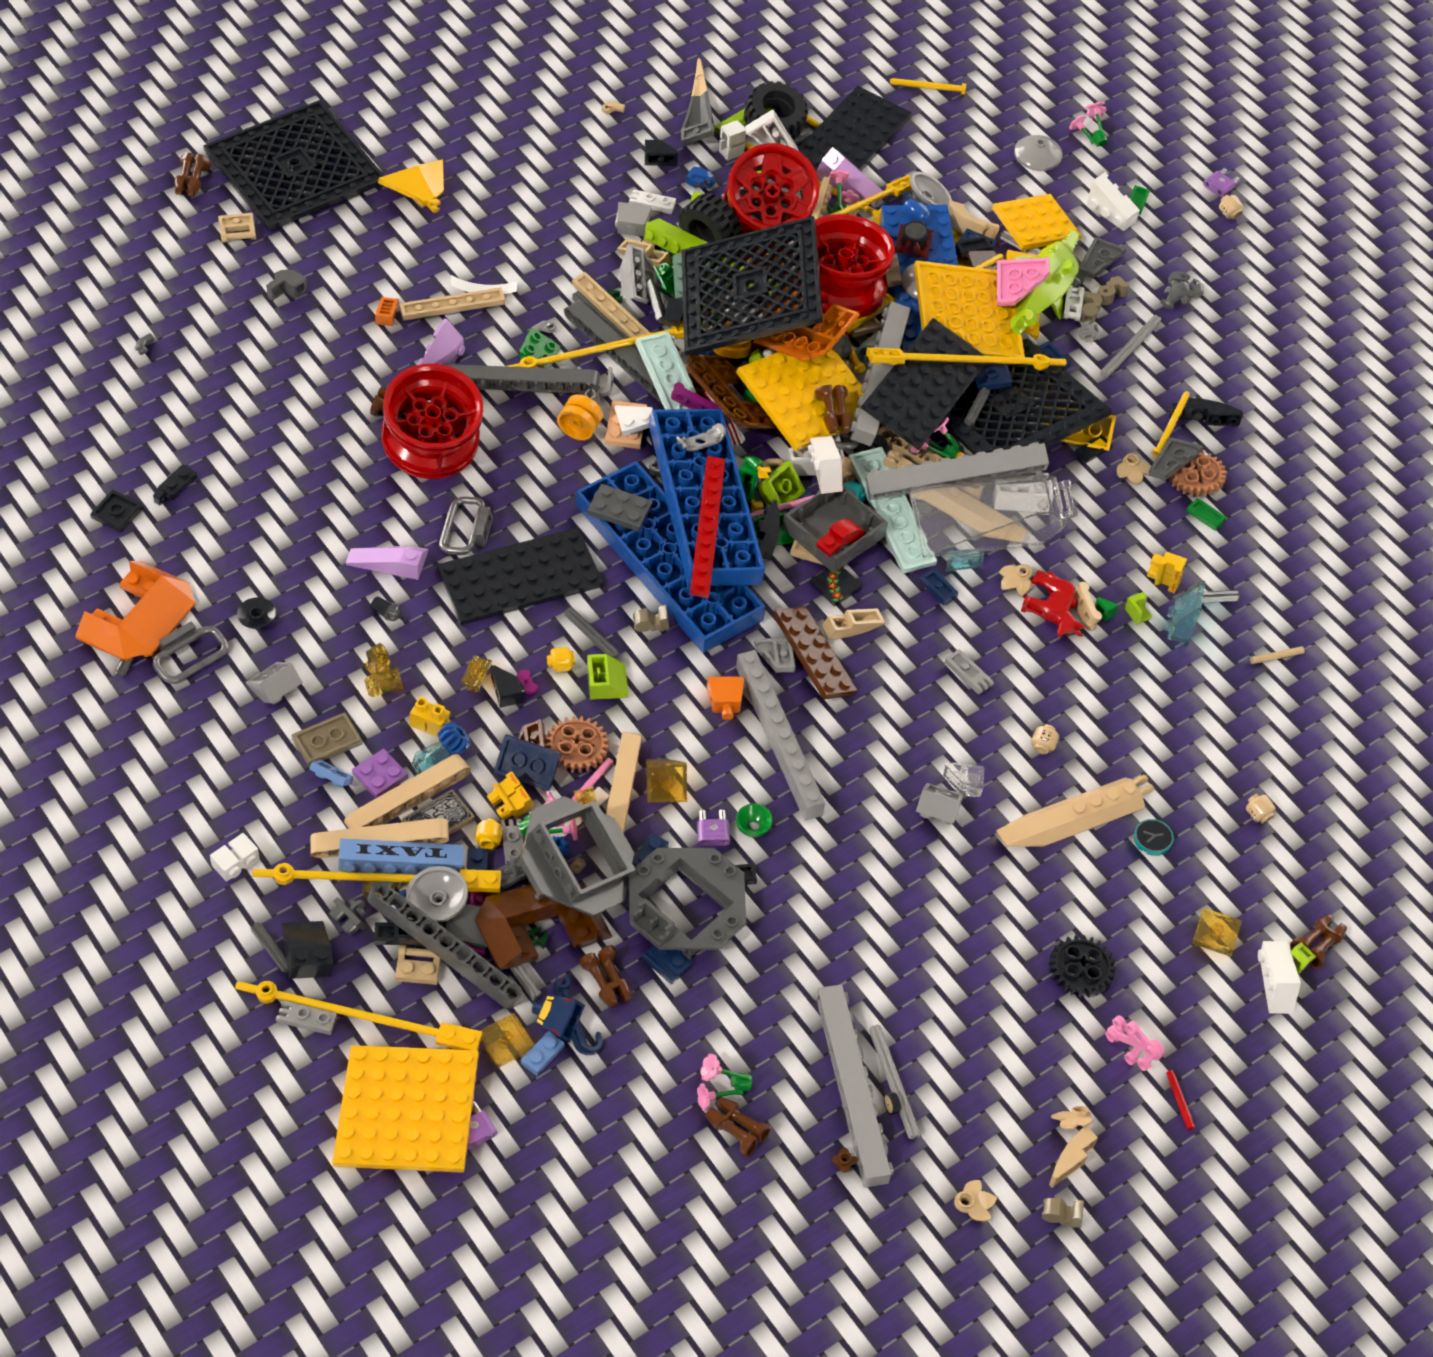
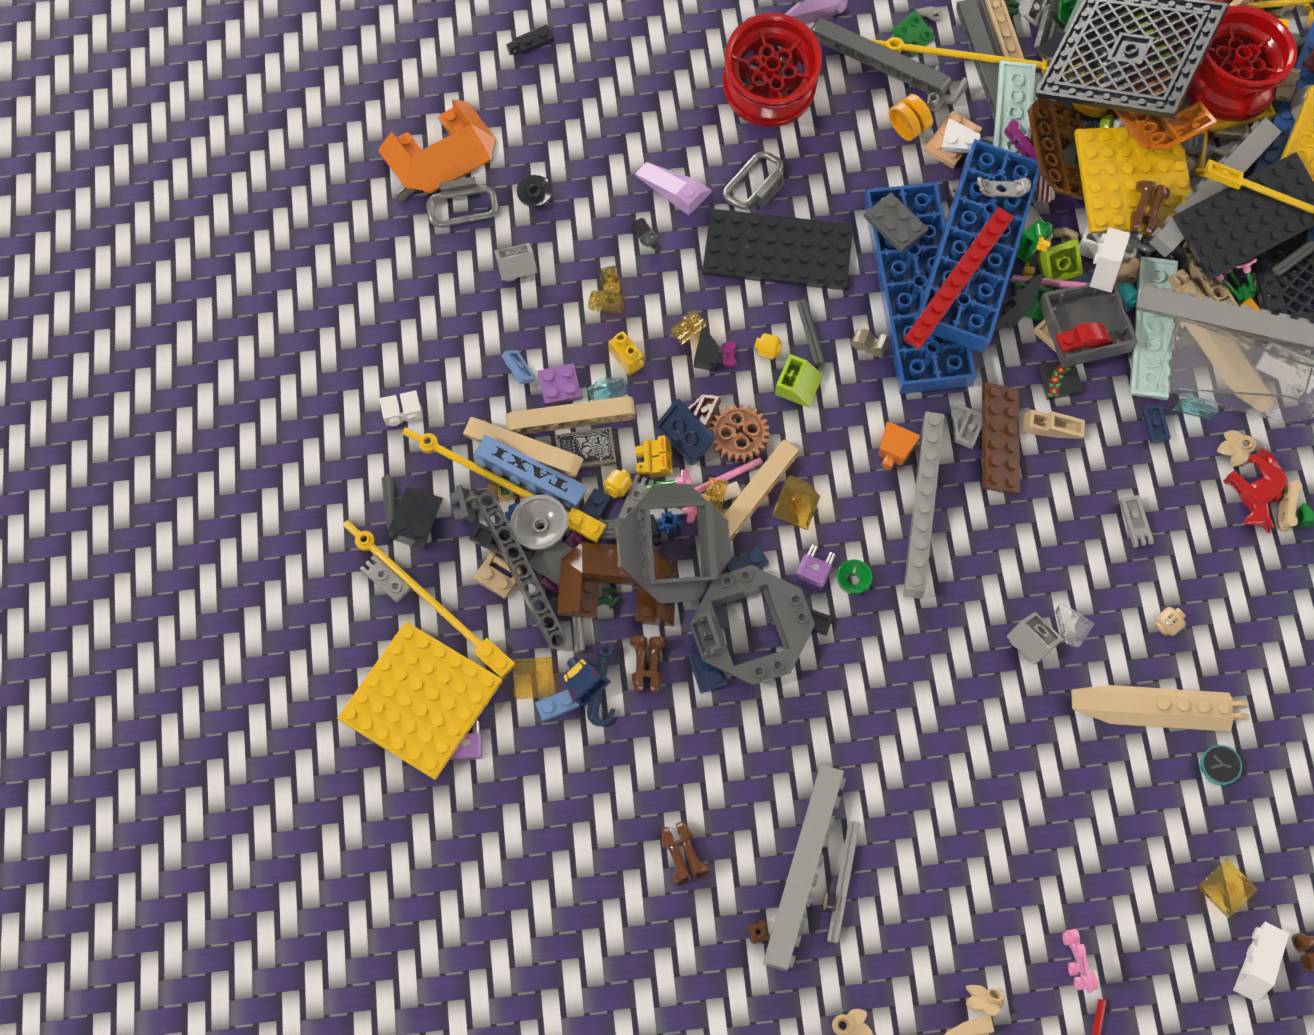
camera: 35 degrees right, 15 degrees up
black tile [90,490,144,533] -> none
dark tan tile [292,712,363,767] -> none
blue gear [437,721,471,755] -> none
tan rock [570,858,586,874] -> none
plant [697,1054,752,1111] -> none
black gear [1048,935,1116,998] -> none
lime panel [1290,942,1316,975] -> none

